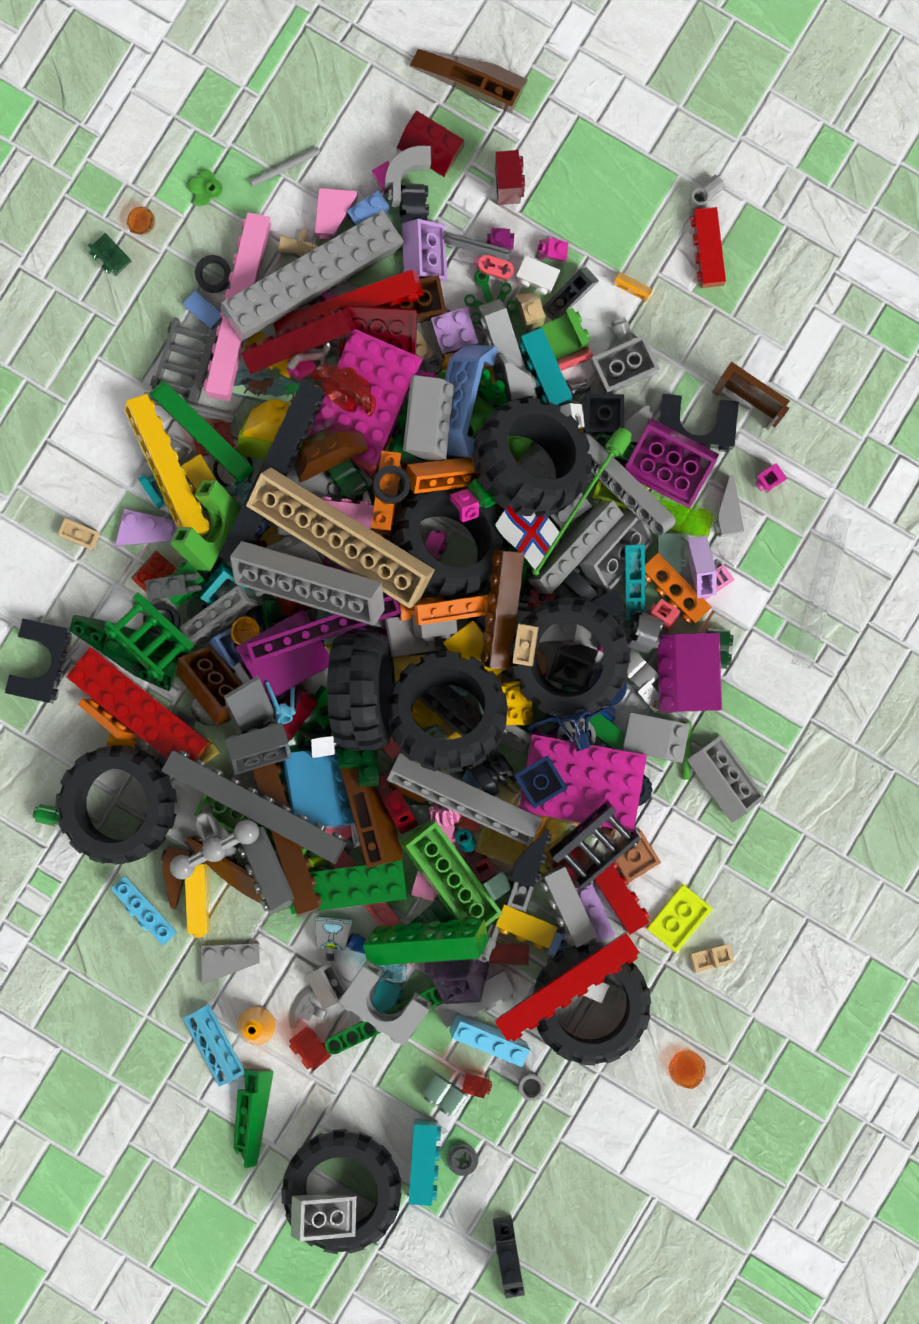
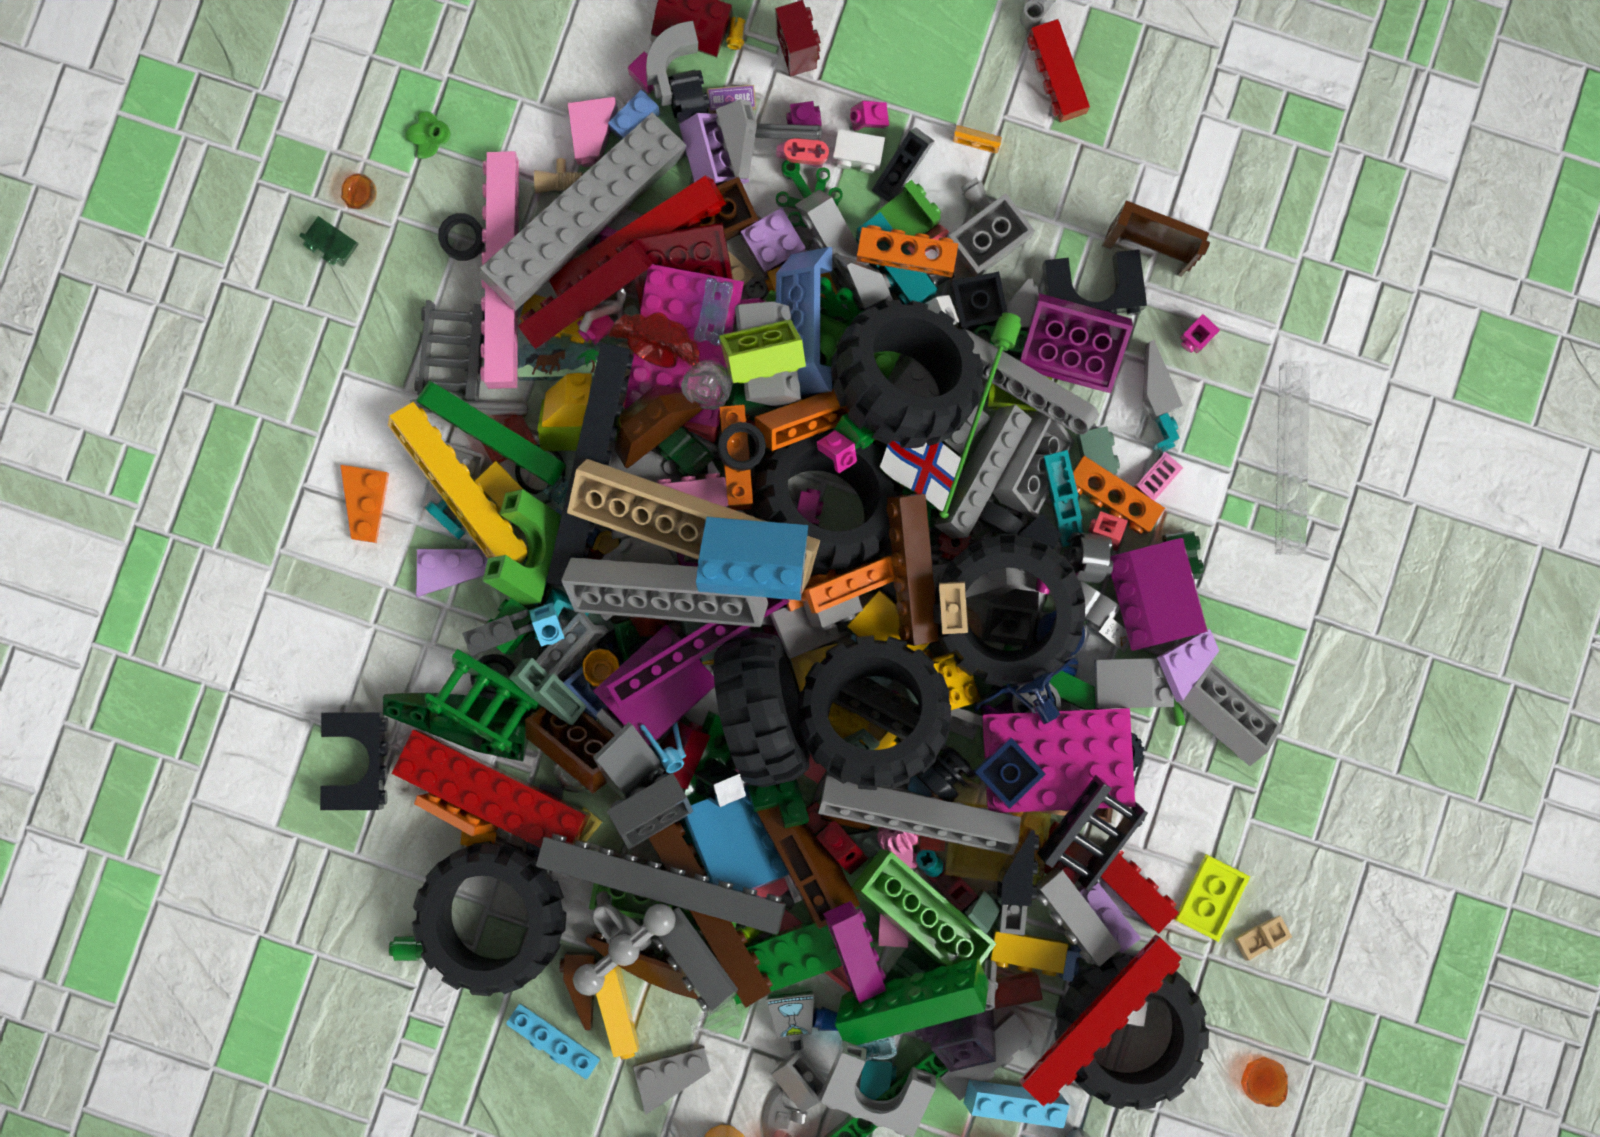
camera: 15 degrees left, 0 degrees up
tan plate [57,518,101,551] -> none
clear red bracket [131,551,176,593] -> none
medium blue tile [183,290,222,330] -> none
light grey bar [250,147,321,187] -> none
tan slope [515,290,545,332] -> none
nougat tile [608,830,661,883] -> none
clear neon green brick [660,501,713,538] -> none
lavender brick [688,536,716,598] -> none
none -> orange wing [340,465,389,544]
none -> sand green slope [509,658,587,725]
none -> medium azure brick [529,603,565,646]
none -> clear cylinder [681,360,733,410]
none -> clear light blue plate [694,277,733,346]
none -> dark azure slope [696,517,808,600]
none -> medium lavender tile [707,85,756,114]
none -> light grey slope [716,99,757,180]
none -> lime slope [719,319,806,383]
none -> yellow pin [726,17,745,50]
none -> magenta brick [823,901,886,1003]
none -> orange brick [856,225,958,277]
none -> teal bracket [1153,412,1180,452]
none -> lavender wing [1157,629,1219,702]

